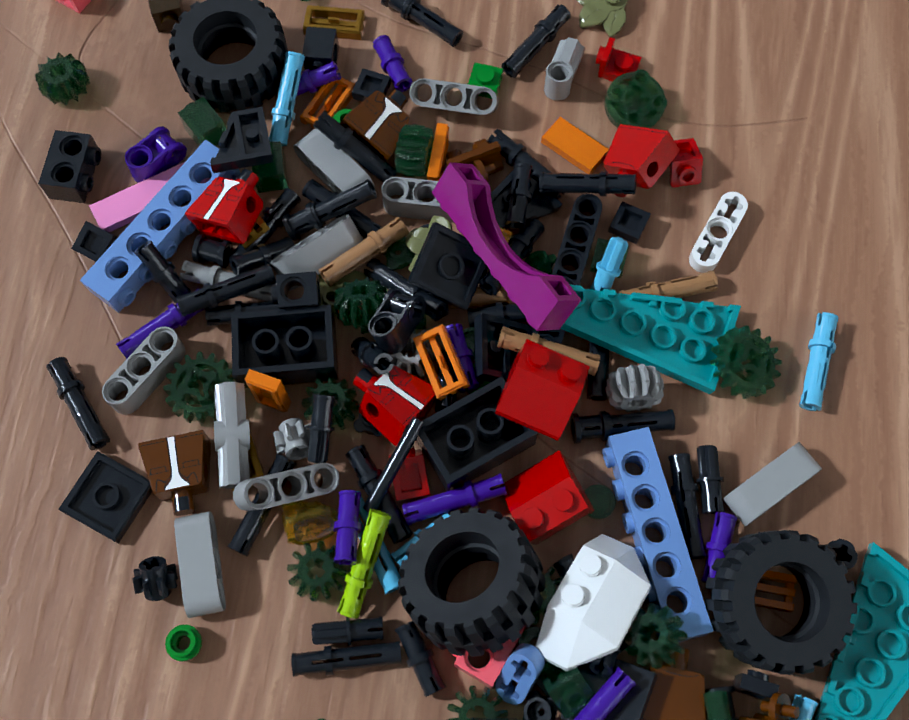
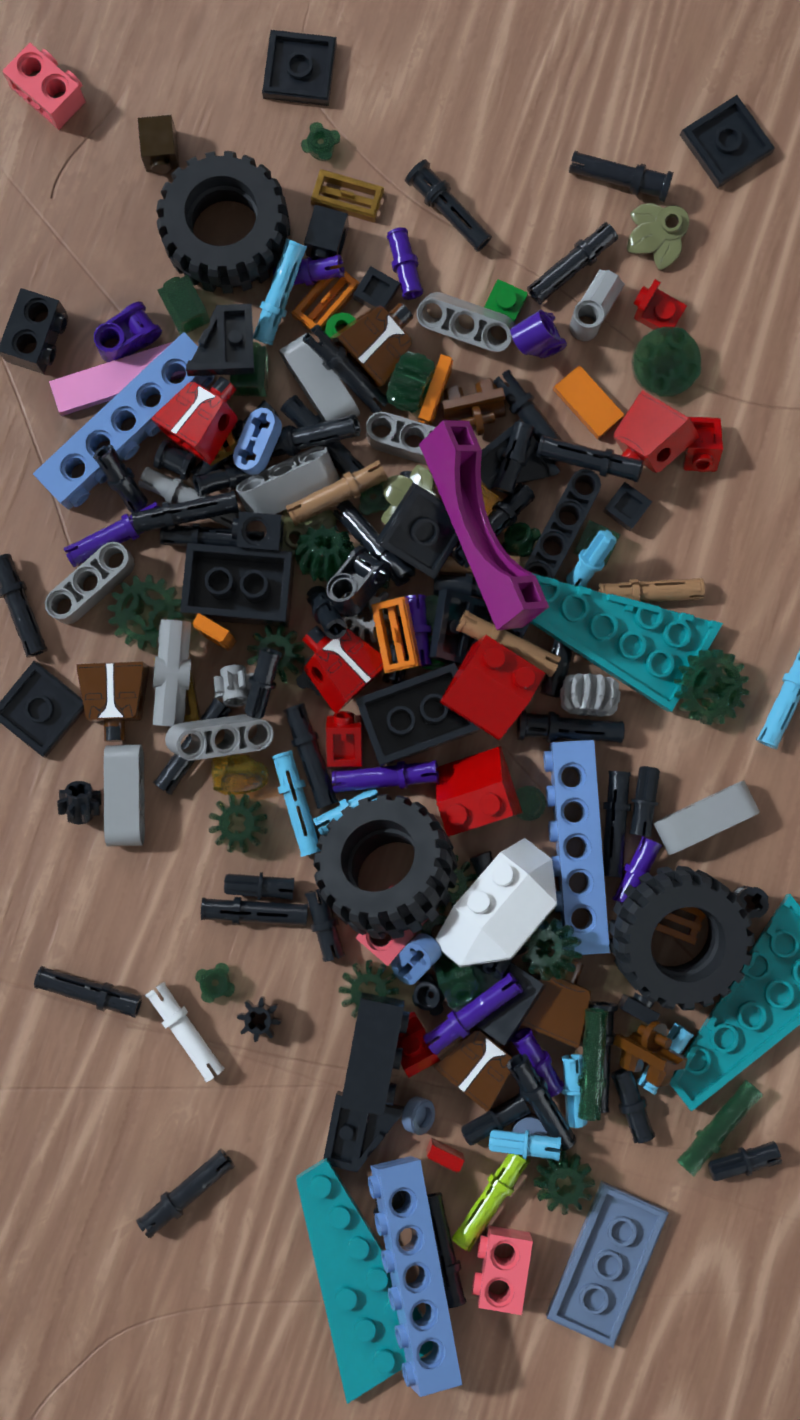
camera: 10 degrees right, 15 degrees up
clear green gear [35,52,90,106] -> none
black plate [71,221,117,262] -> none
green plate [165,624,202,662] -> none
dark purple pin [333,490,362,565] -> none
lime pin [337,509,391,619] -> none
black bar [363,416,425,512] -> none
white beam [689,192,748,273] -> none
none -> medium blue beam [233,408,282,475]
none -> dark purple piece [510,310,567,359]

